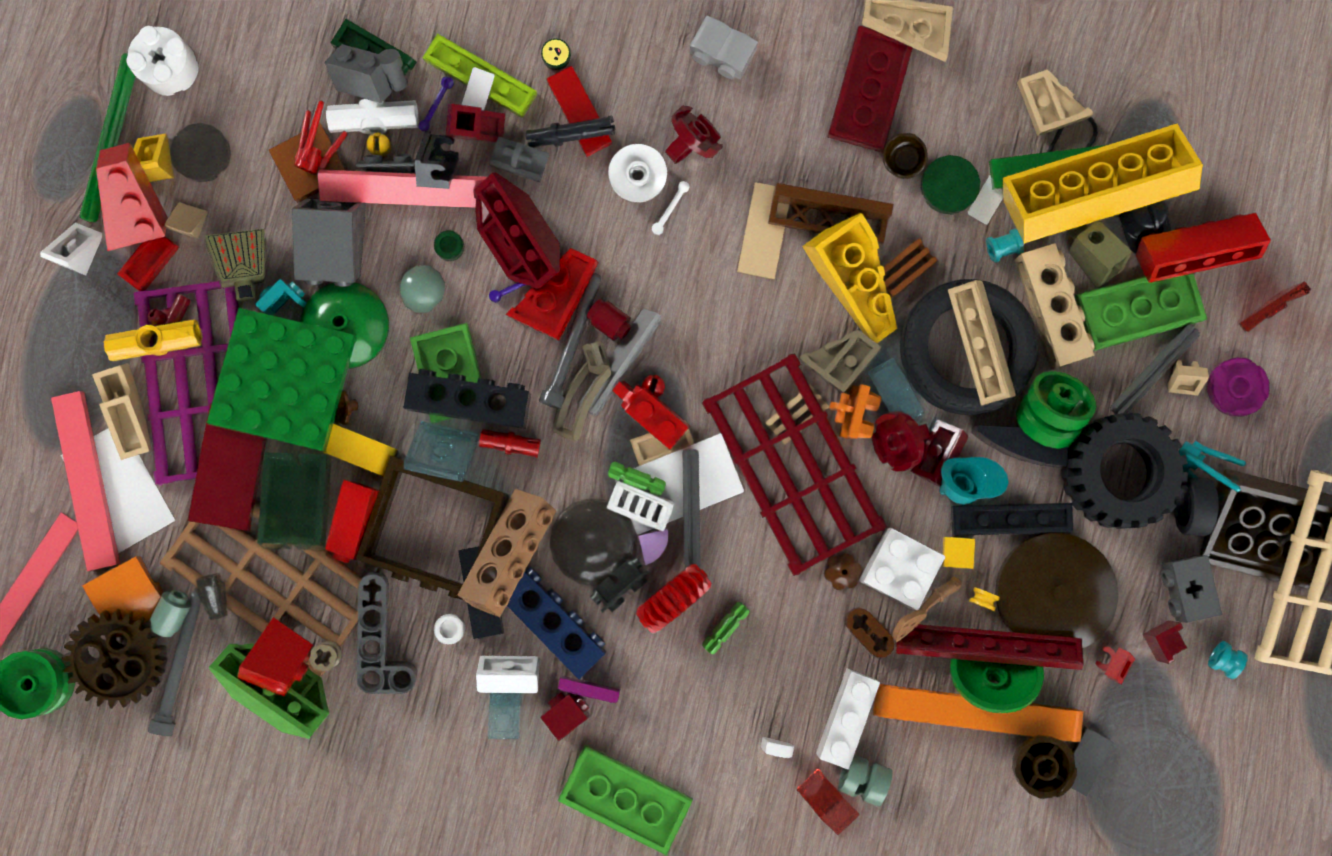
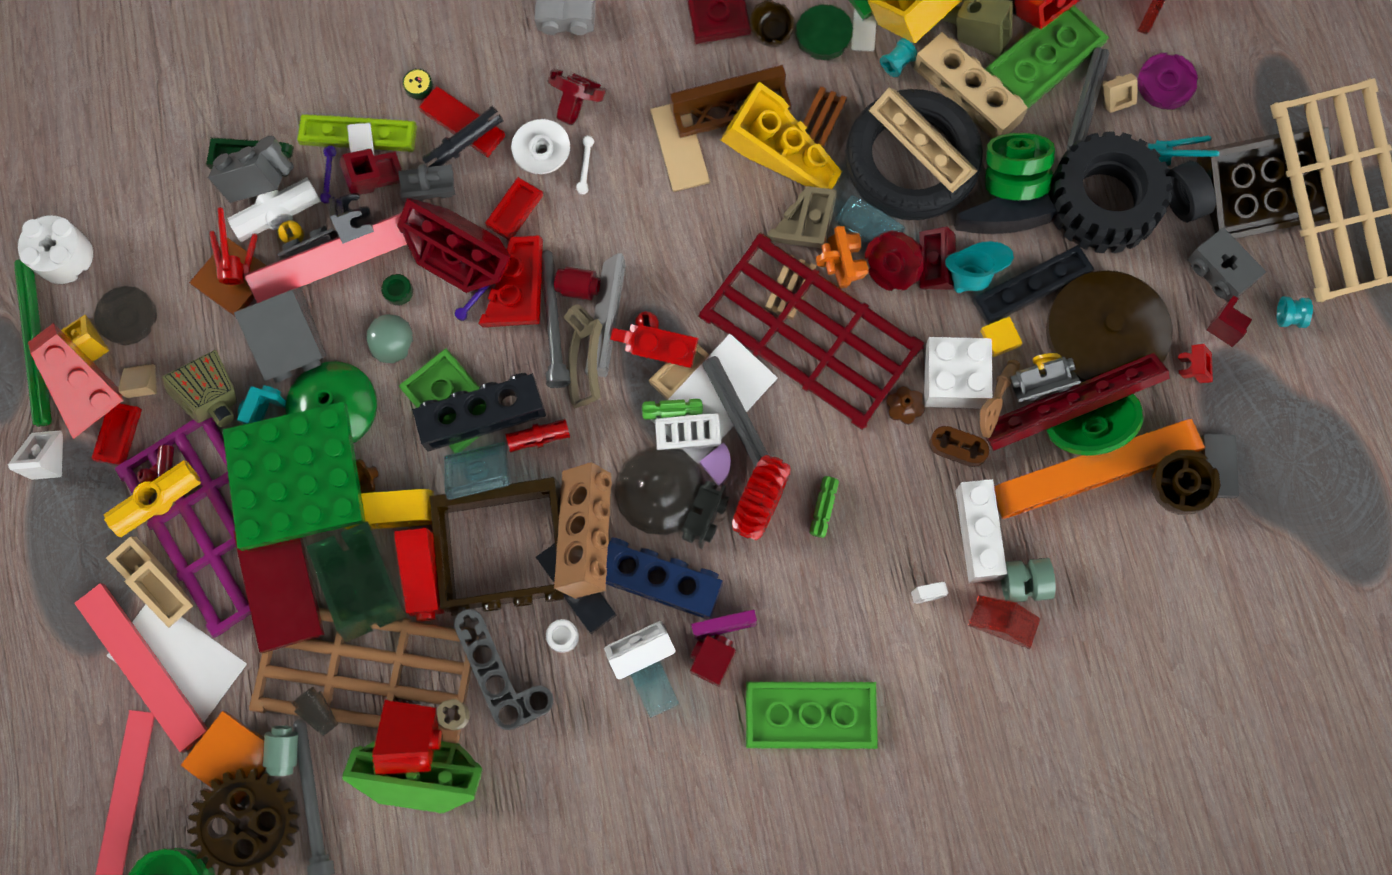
camera: 20 degrees left, 10 degrees down
none -> red tile [485,177,543,241]
none -> dark grey hinge [1010,356,1080,402]

